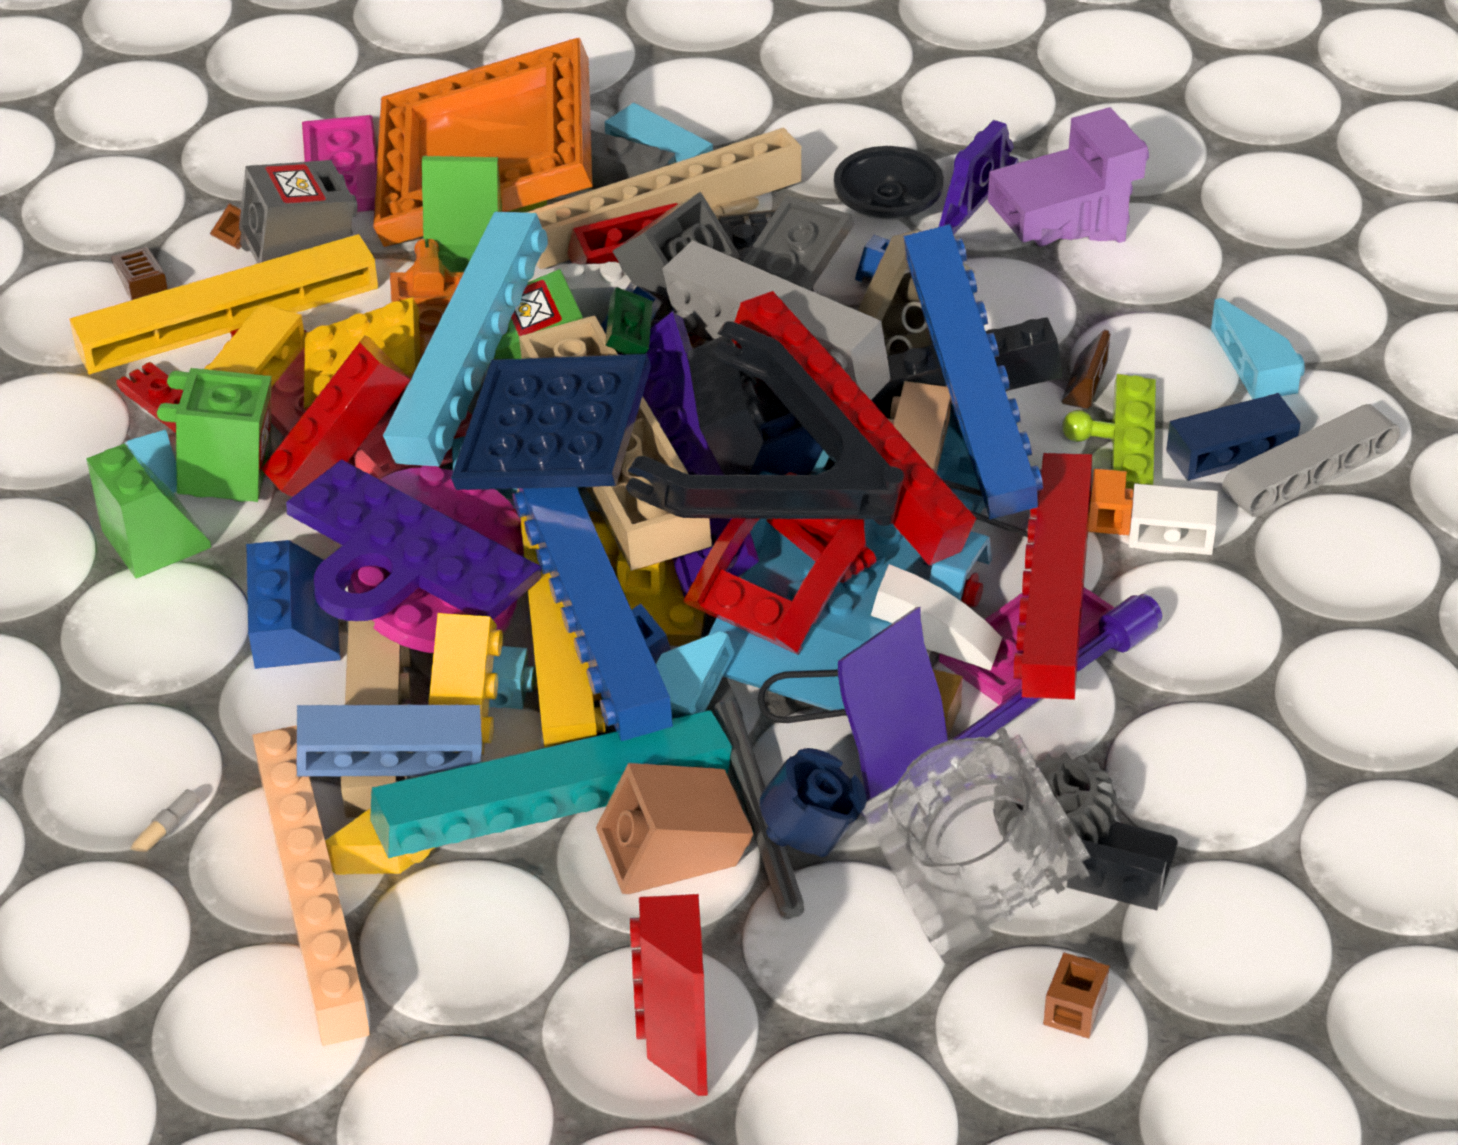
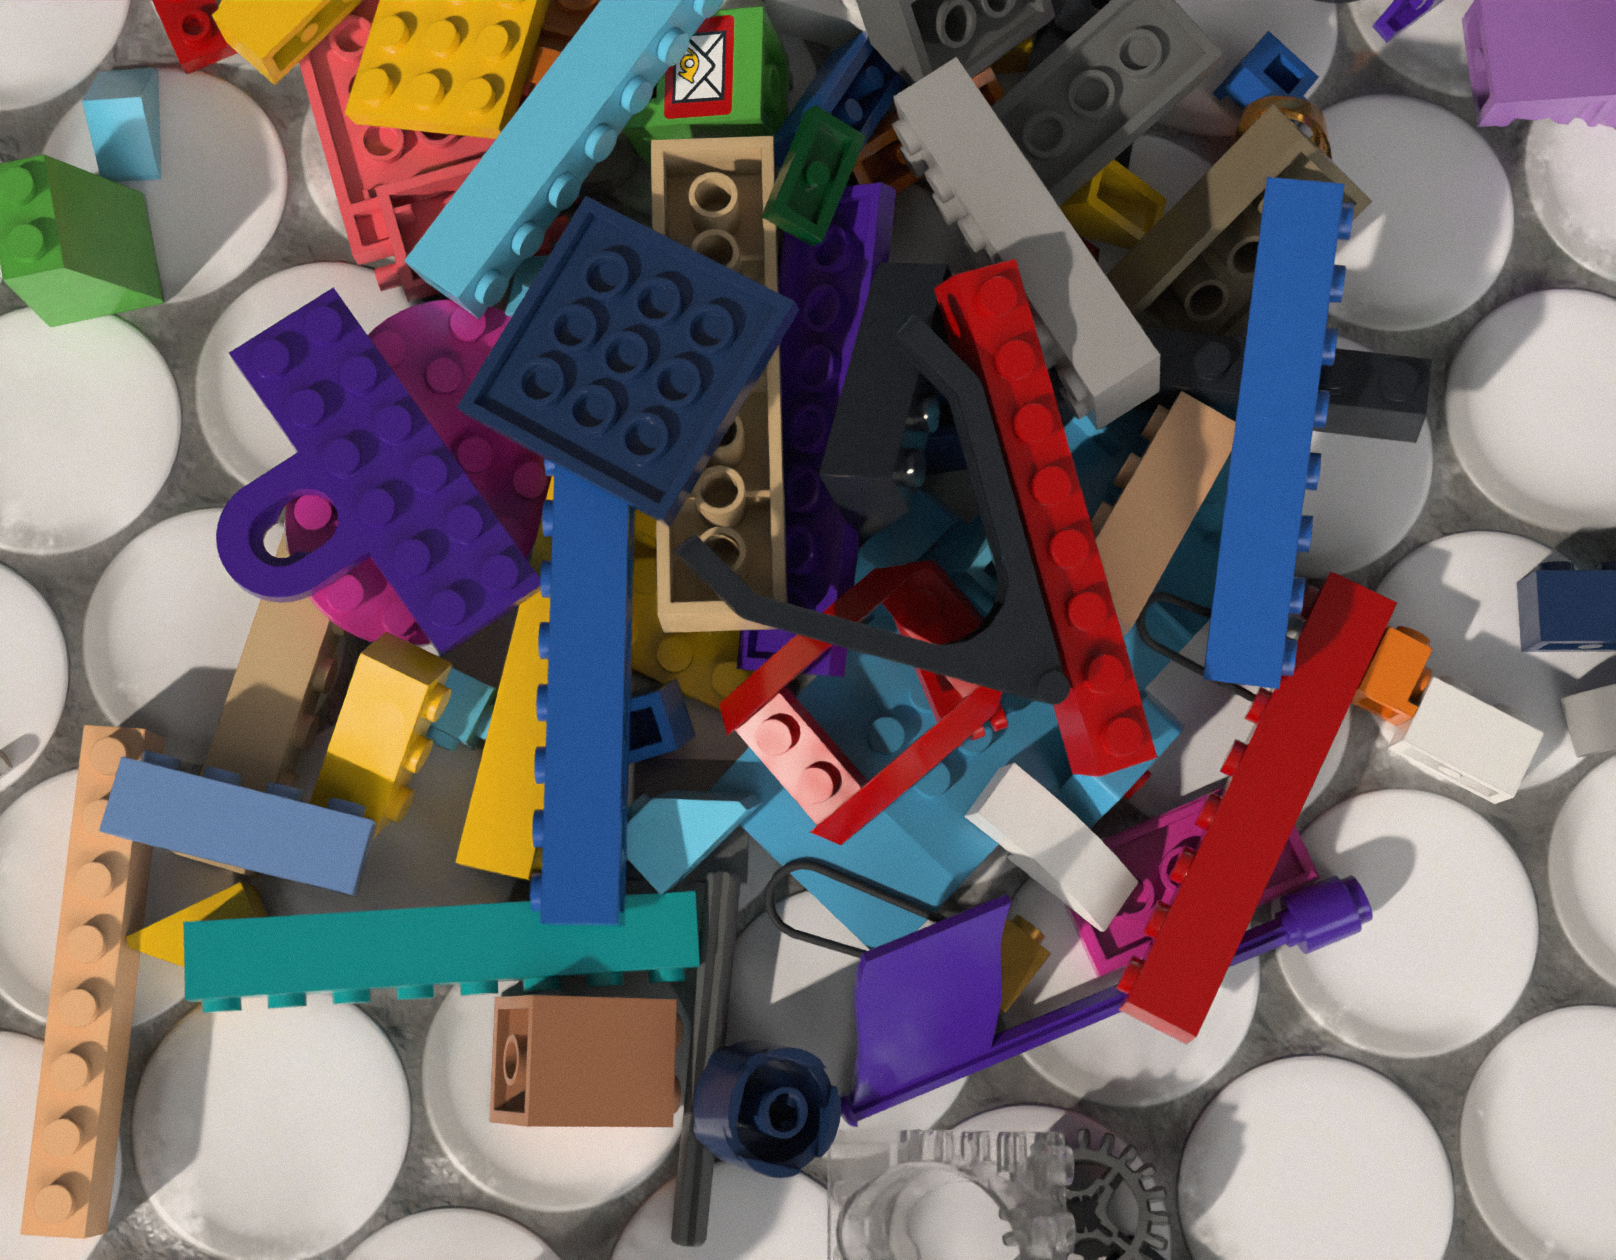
camera: 15 degrees right, 35 degrees up
bright green container [157,368,272,502] -> none
blue slope [246,540,341,669] -> none
red slope [262,335,411,497] -> none
reddish brown slope [1061,330,1111,409] -> none
lime plate [1062,374,1156,493] -> none

